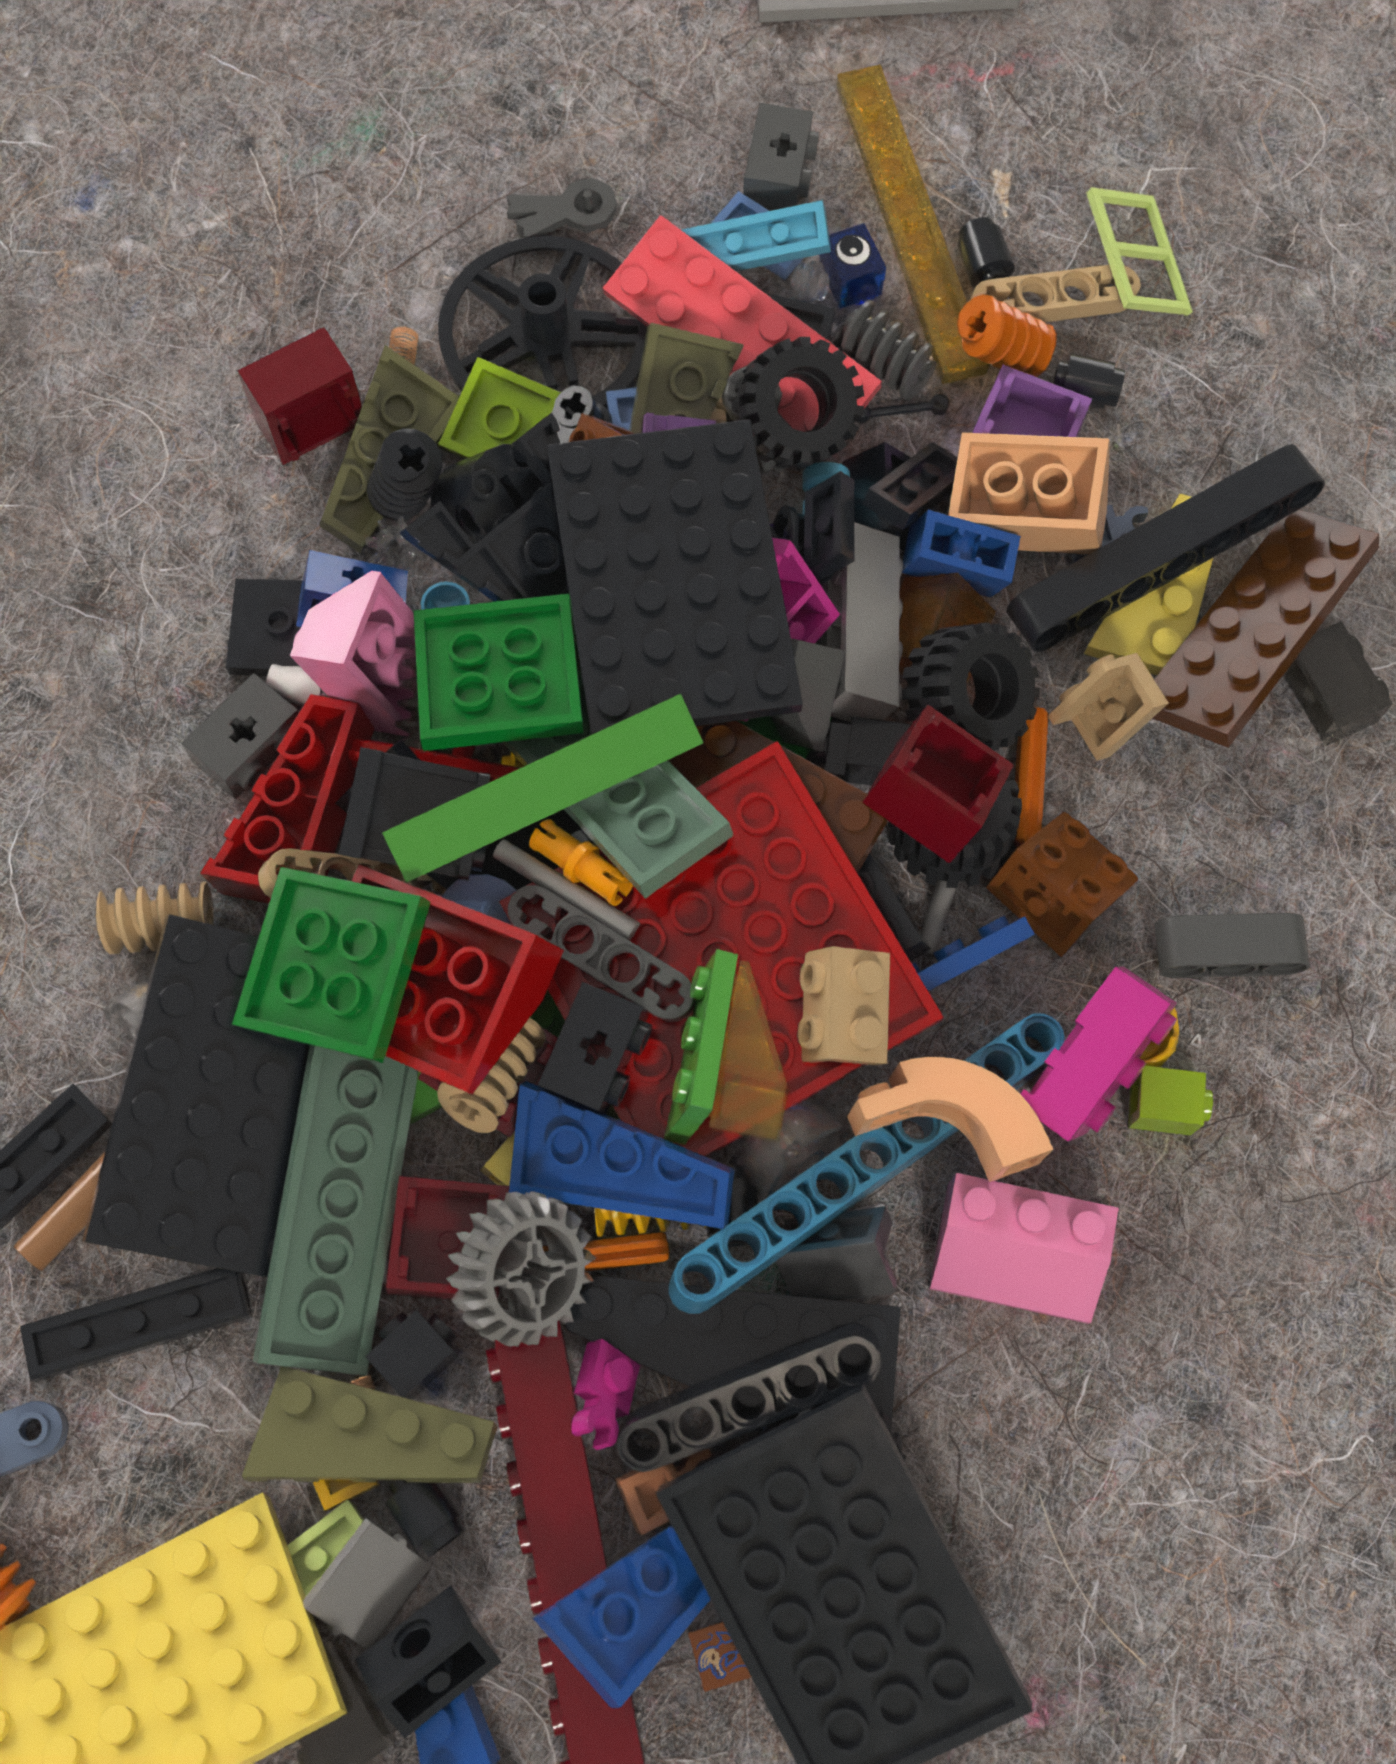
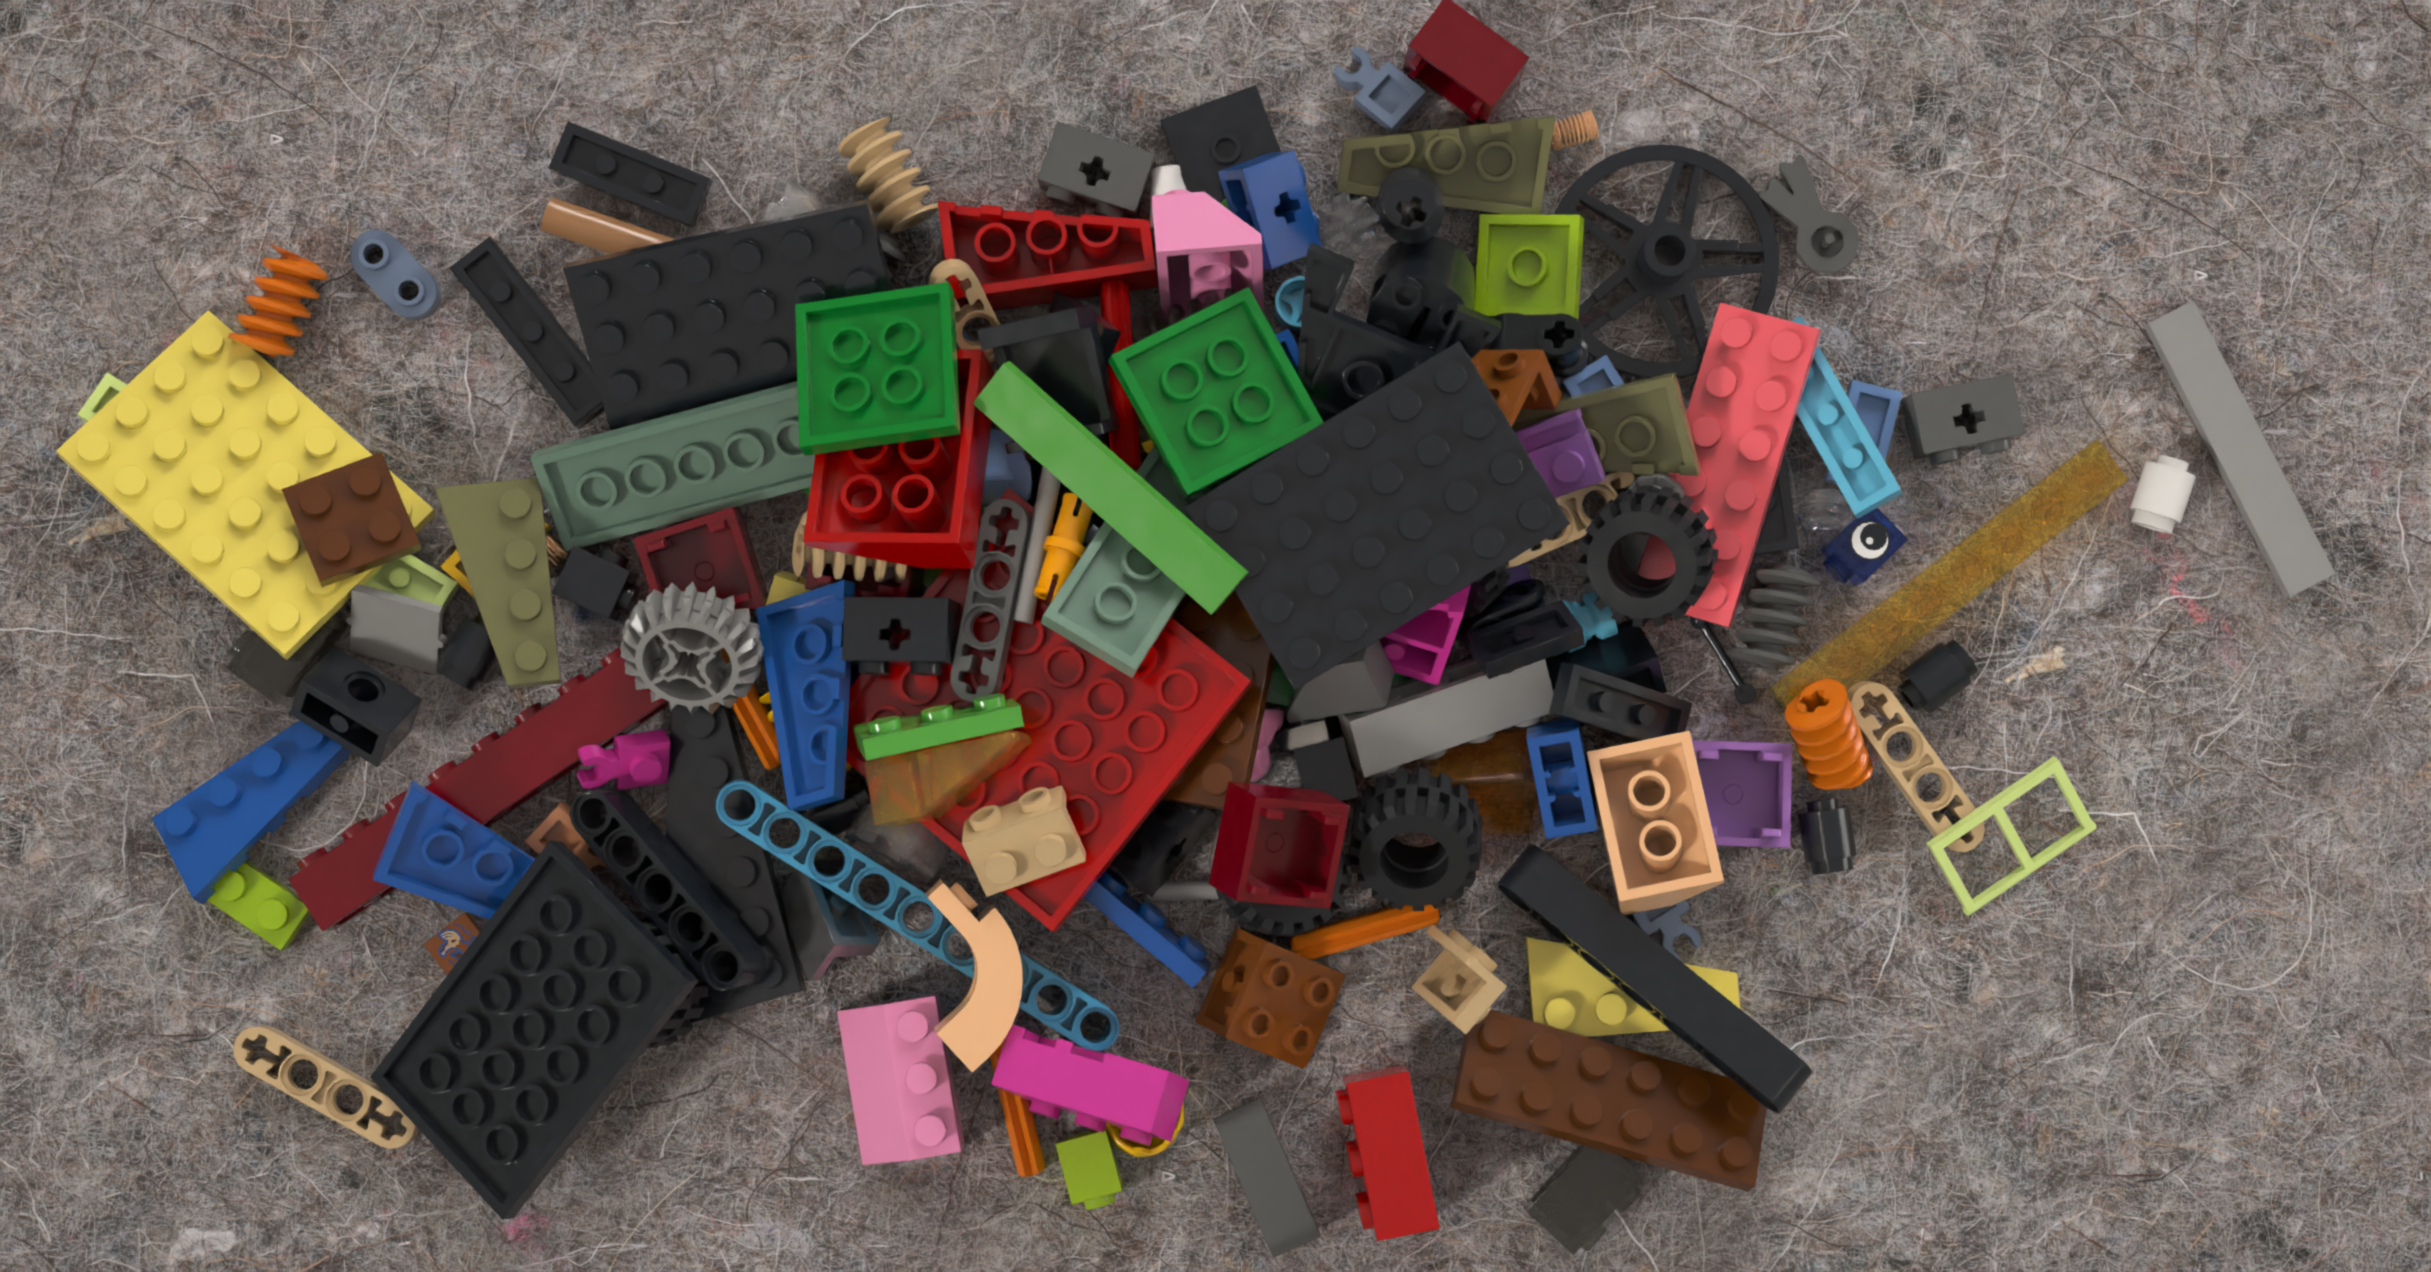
camera: 70 degrees right, 15 degrees up
none -> reddish brown plate [282,452,422,587]
none -> orange axle [990,1037,1046,1177]
none -> sand blue plate [1333,46,1427,133]
none -> red brick [1335,1065,1440,1241]
none -> white brick [2130,455,2196,534]

